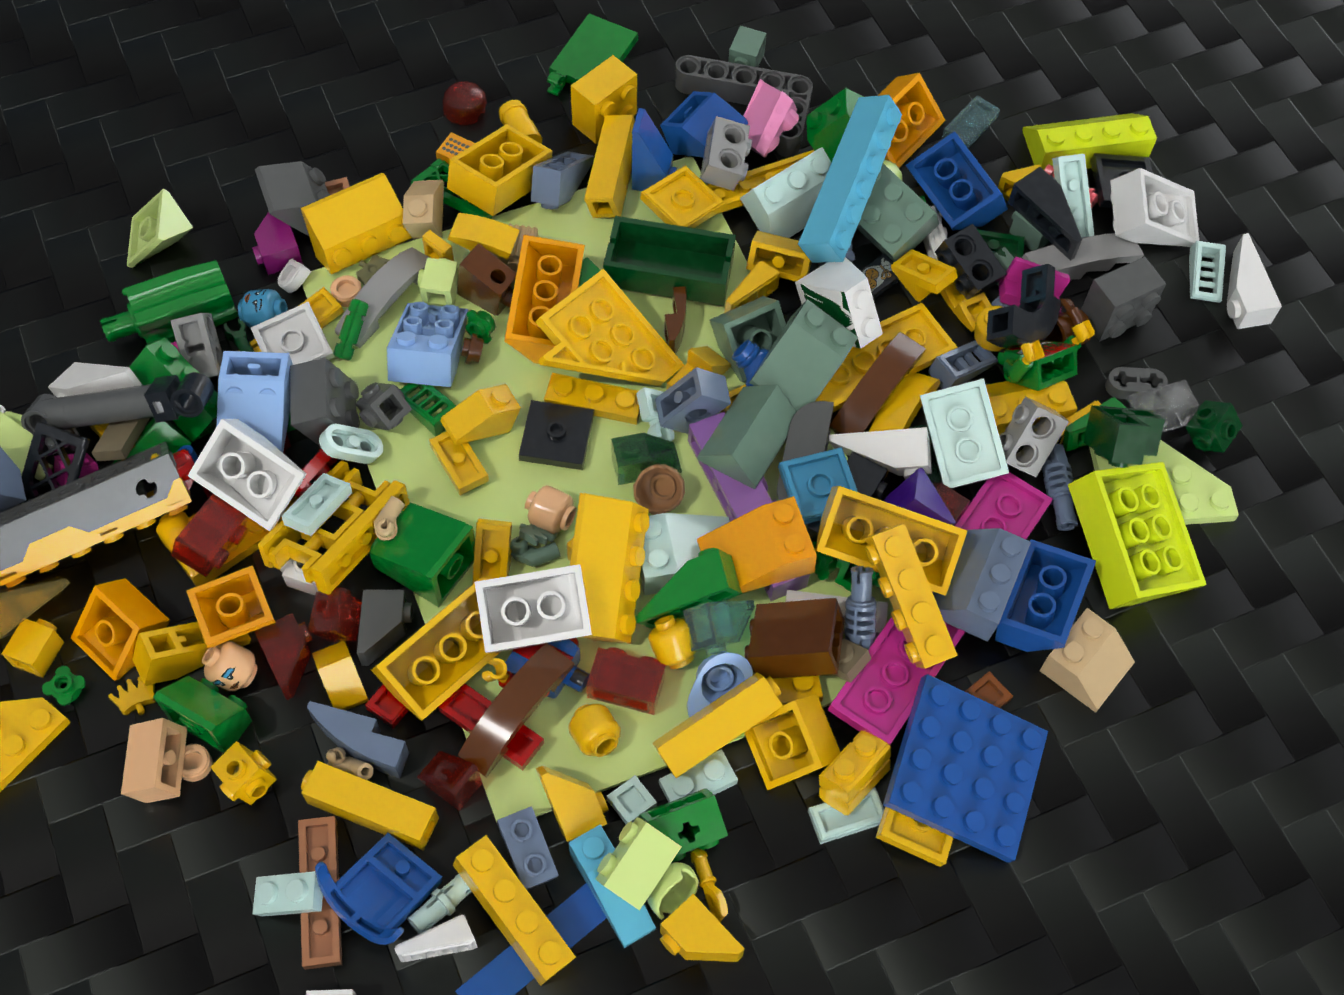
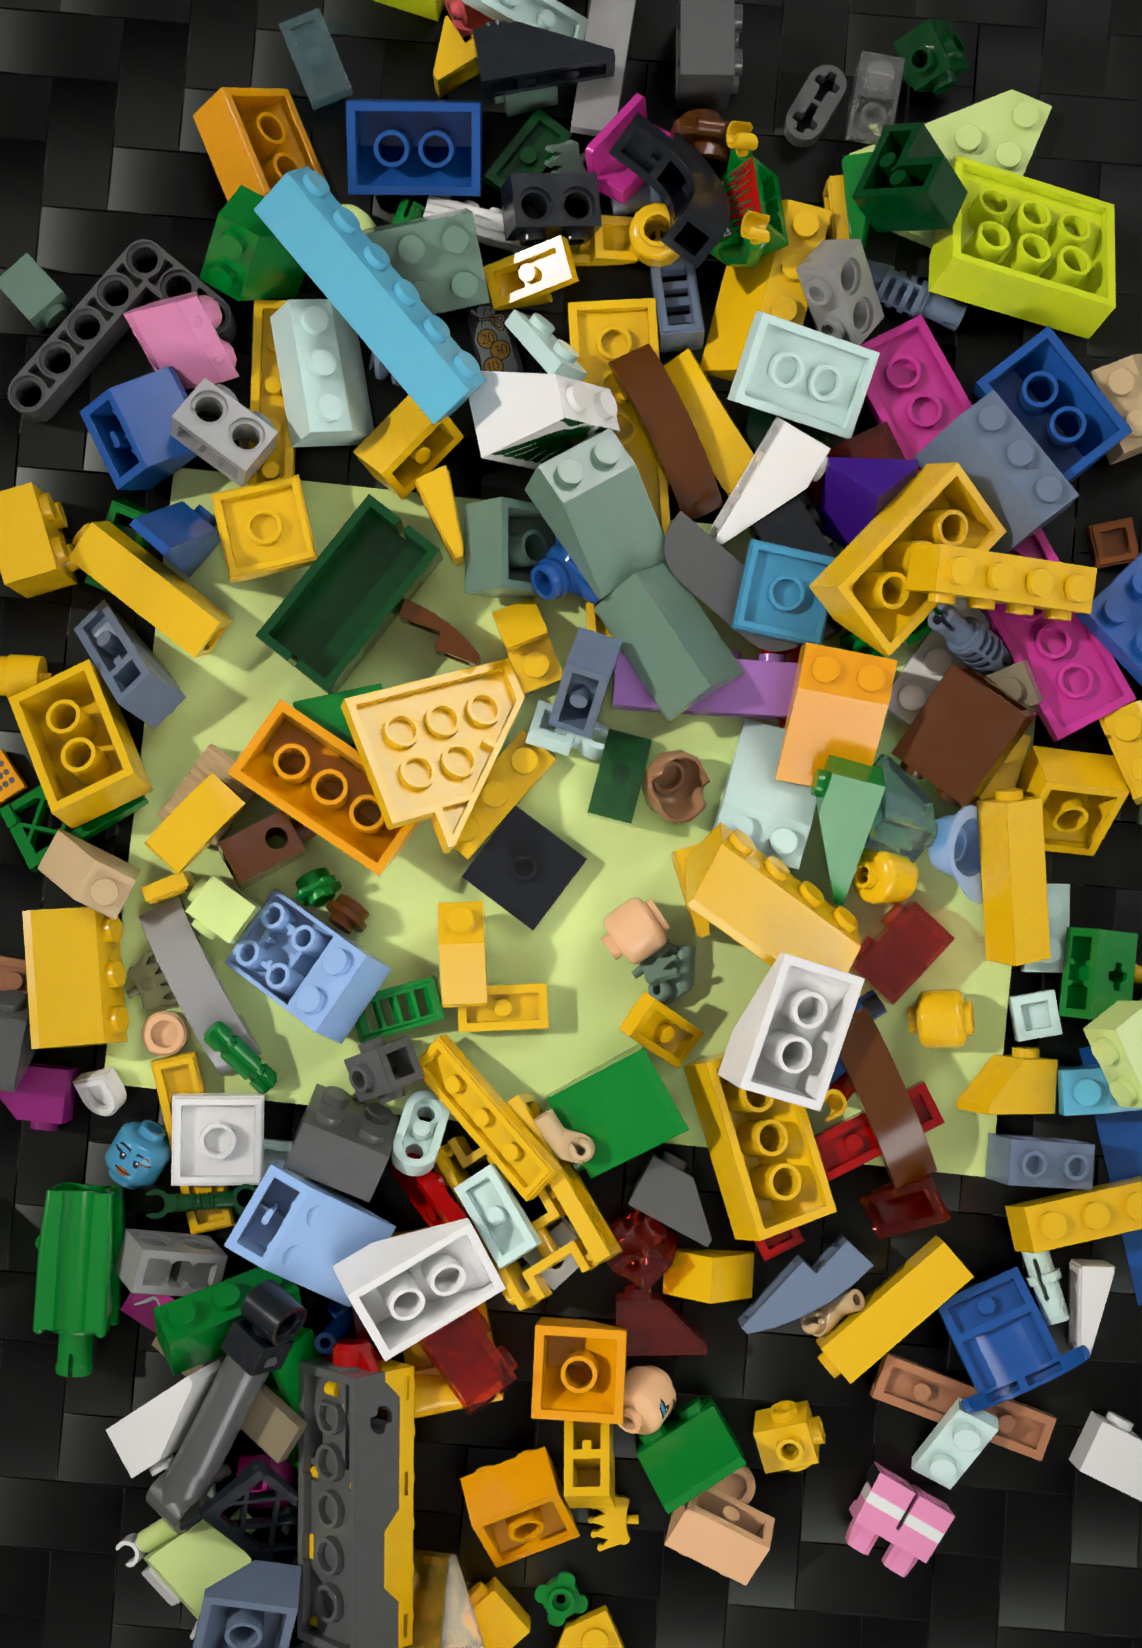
camera: 65 degrees left, 25 degrees up
none -> yellow tile [418,1034,562,1202]
none -> light aqua plate [504,309,588,381]
none -> bright pink hips [845,1461,955,1577]

